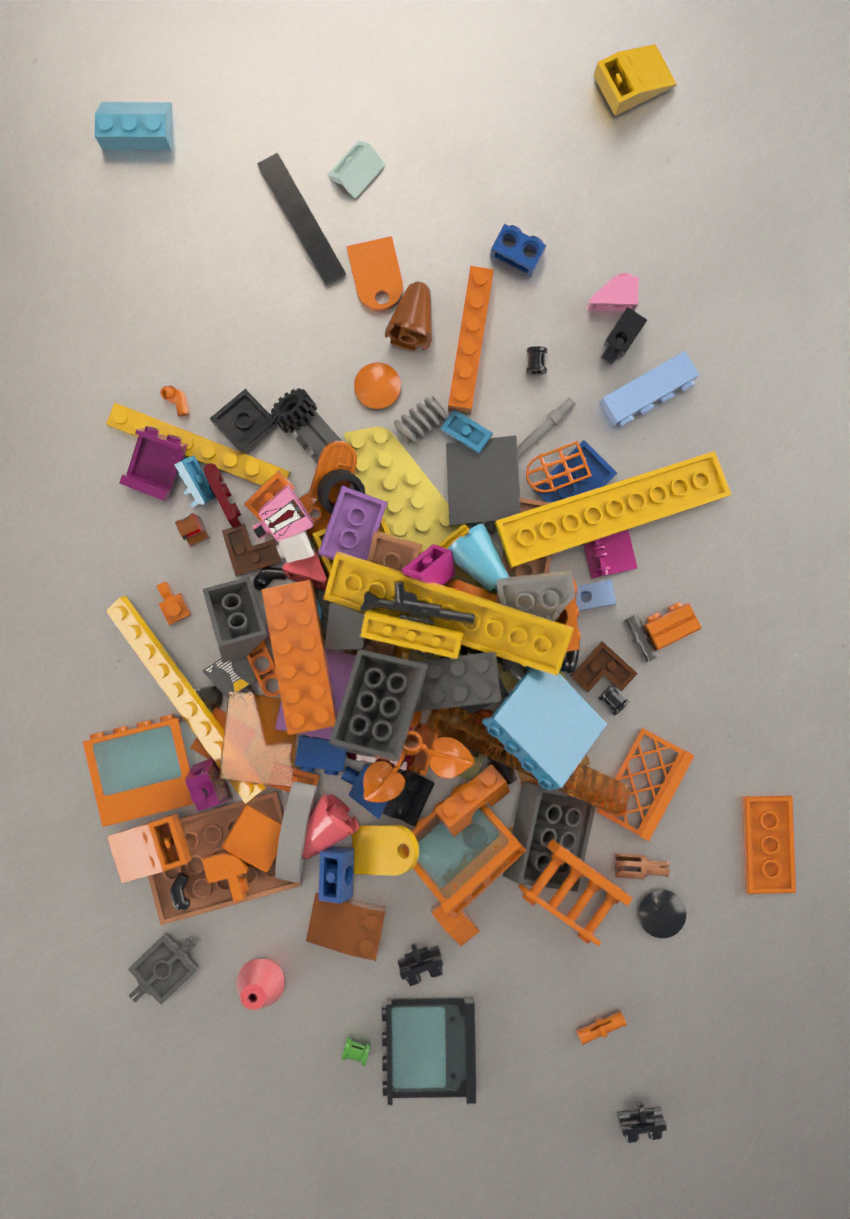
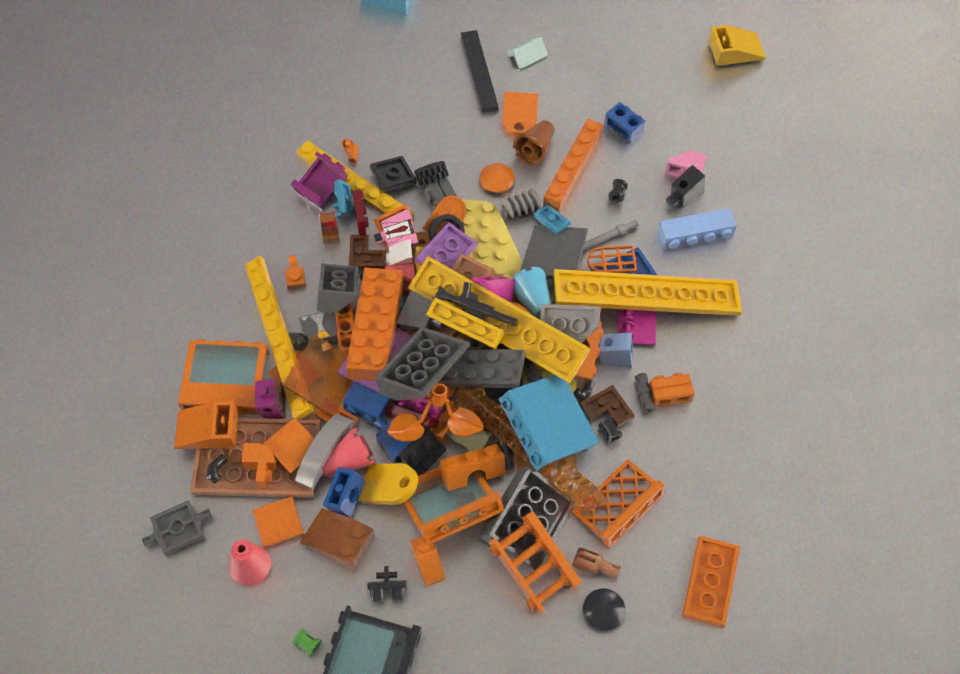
camera: 20 degrees right, 25 degrees down
none -> orange tile [253,496,304,549]

